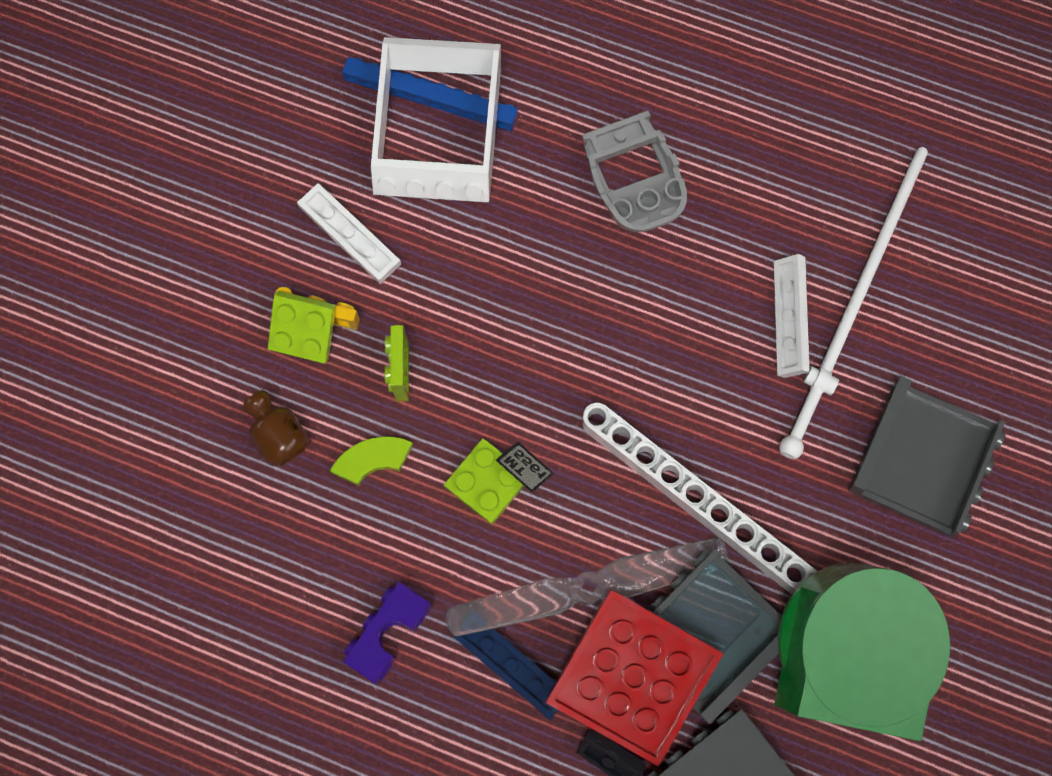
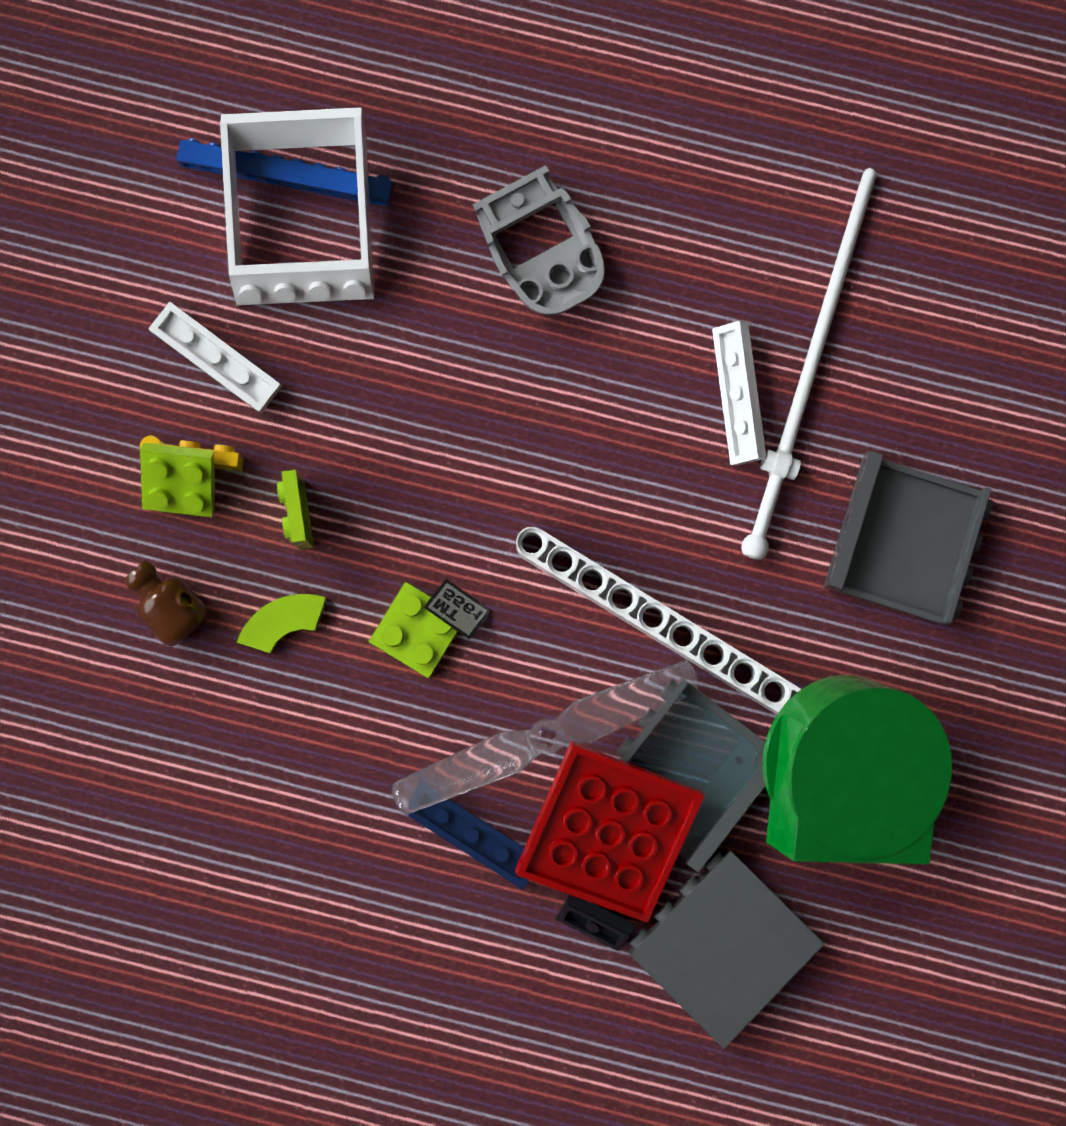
camera: 15 degrees left, 10 degrees up
dark purple arch [343,582,432,686] -> none

